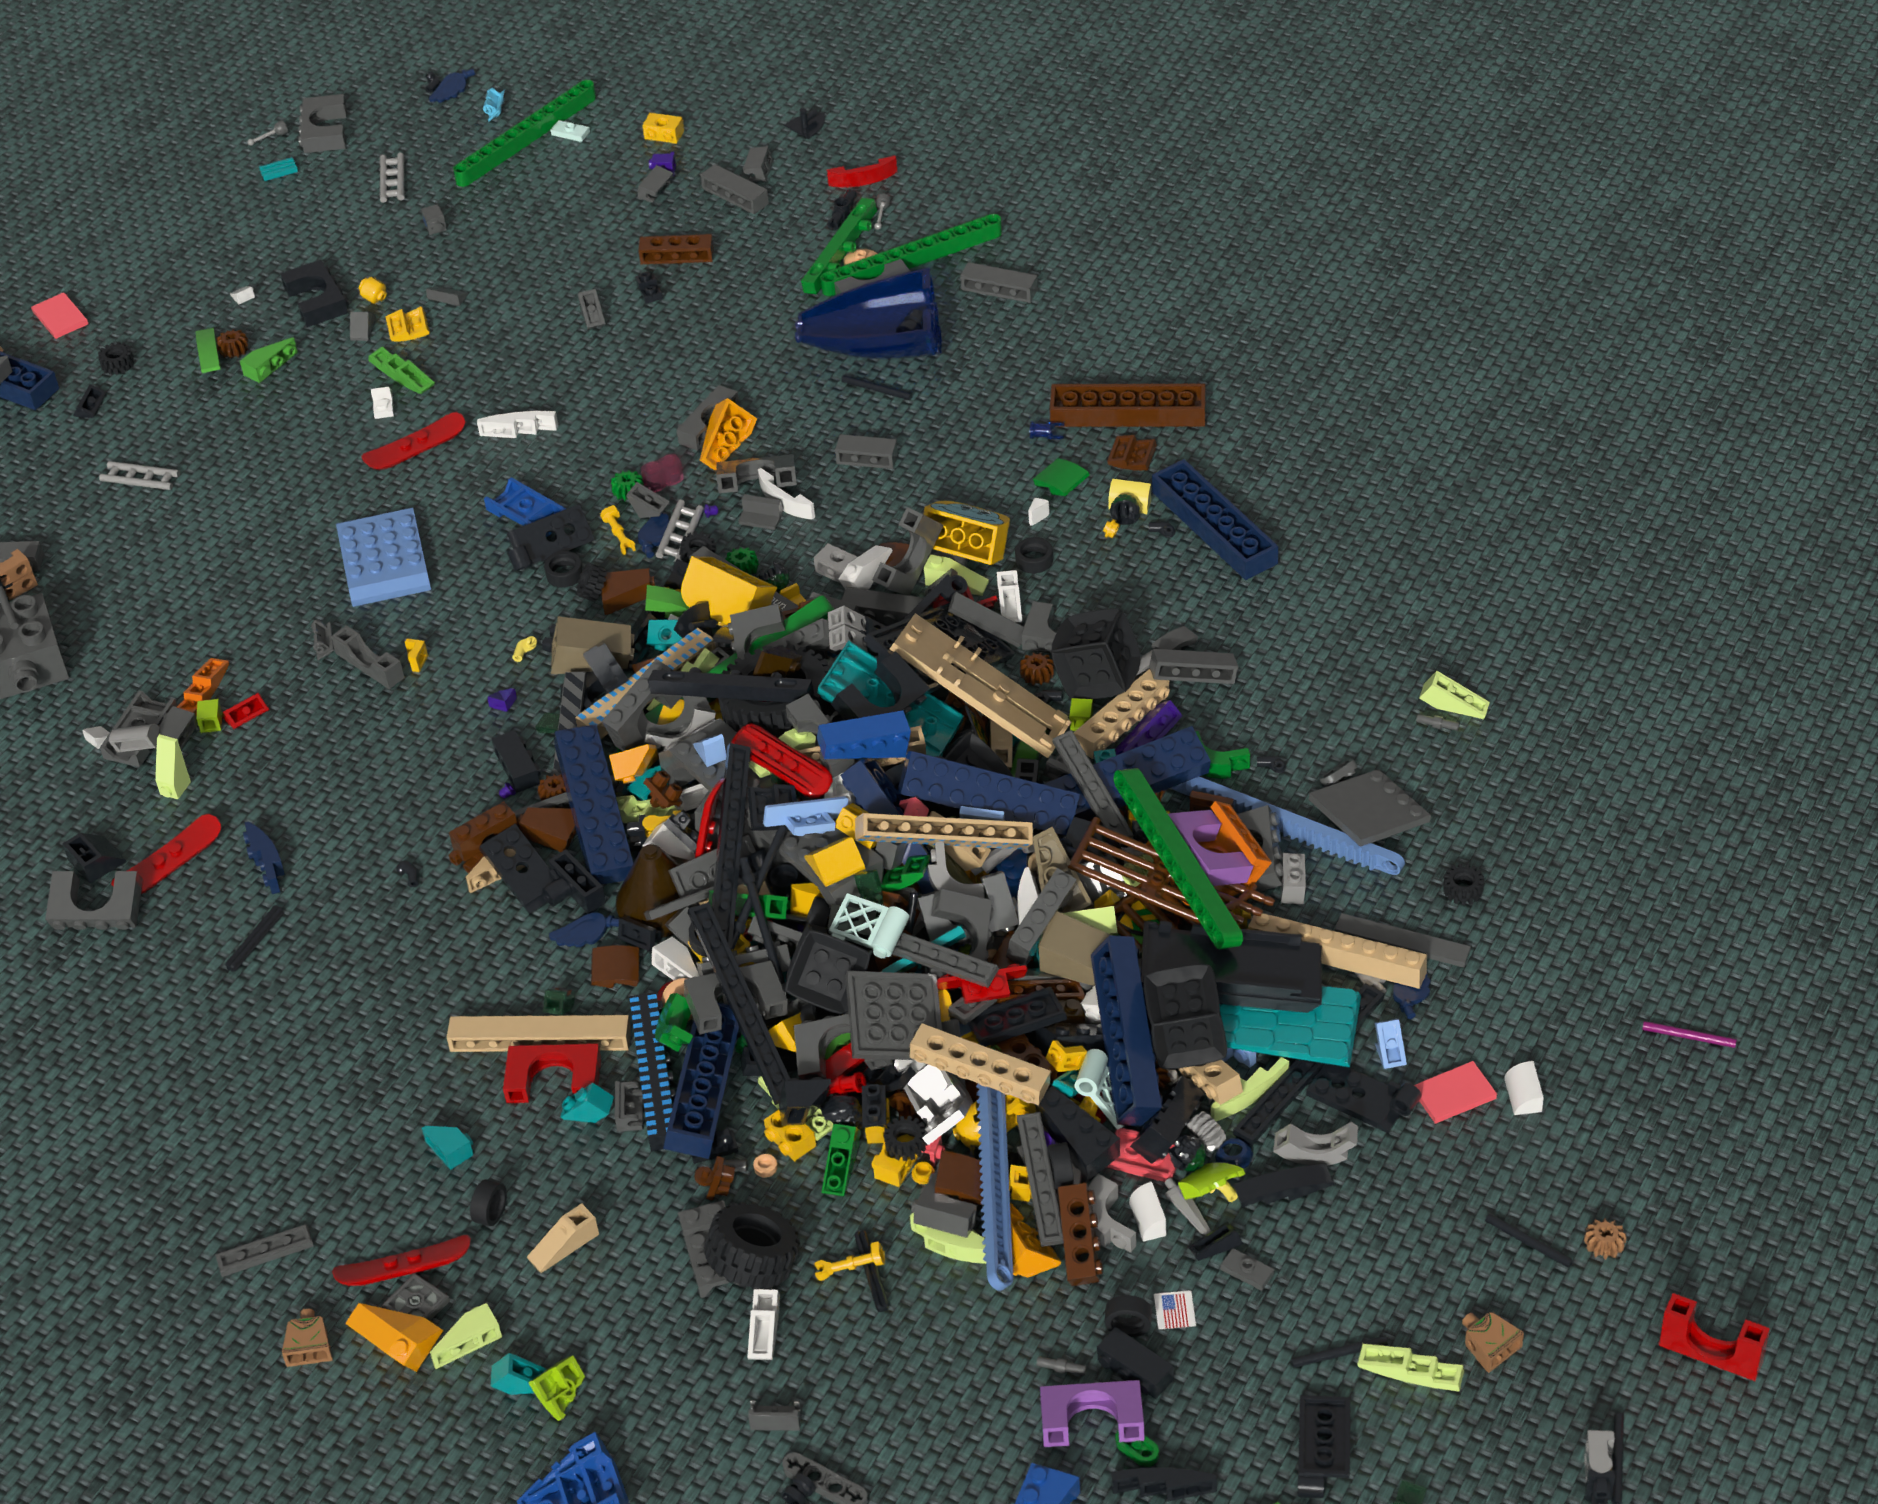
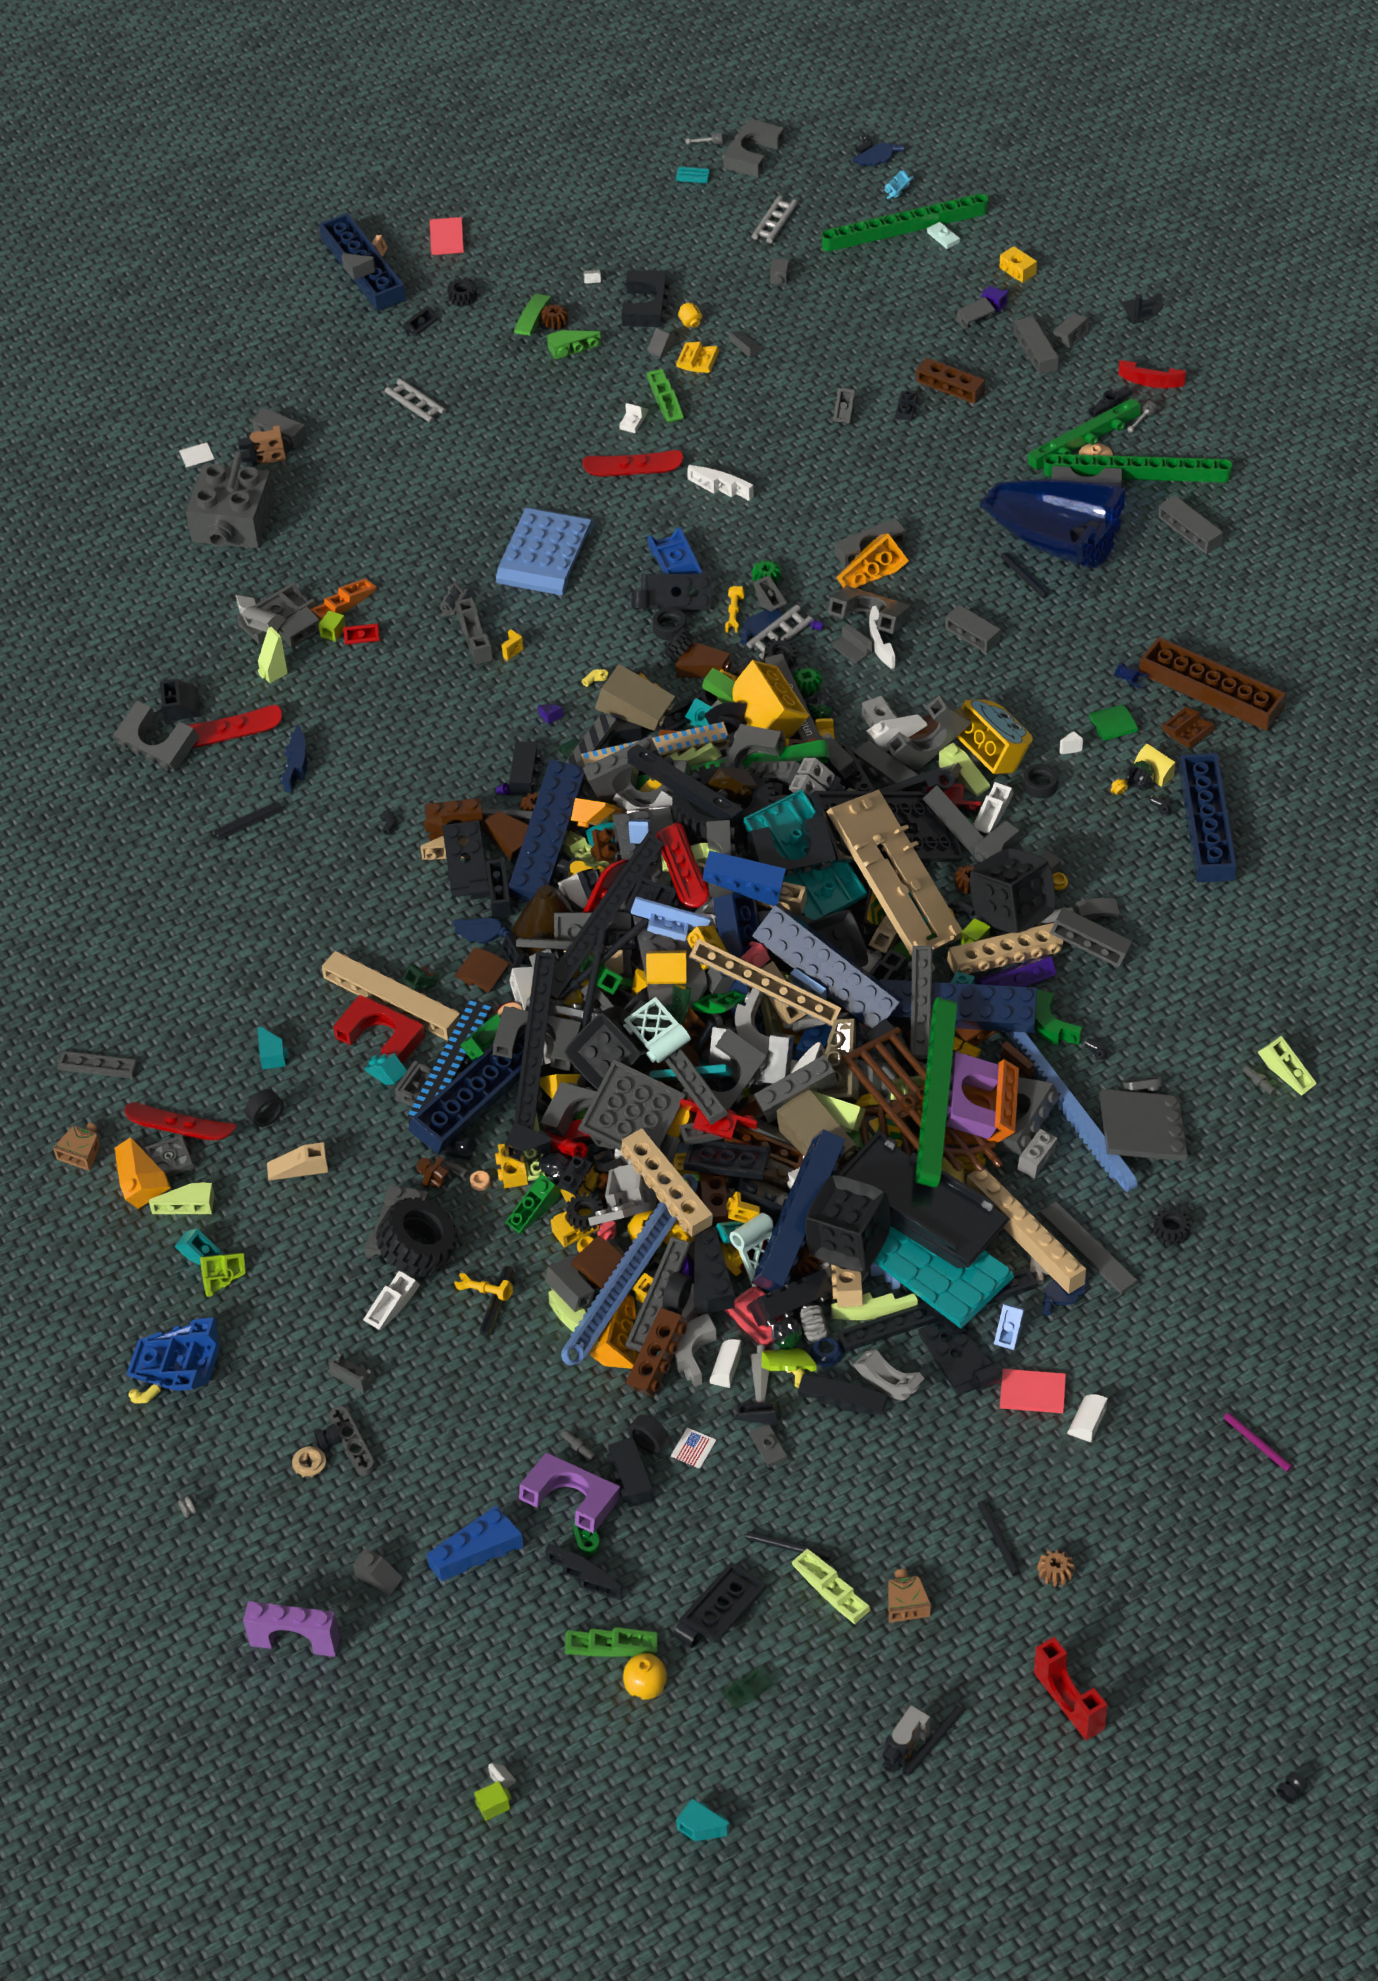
camera: 30 degrees right, 5 degrees up
black panel [583,641,629,694] -> none
clear pink brick [641,454,684,492] -> none

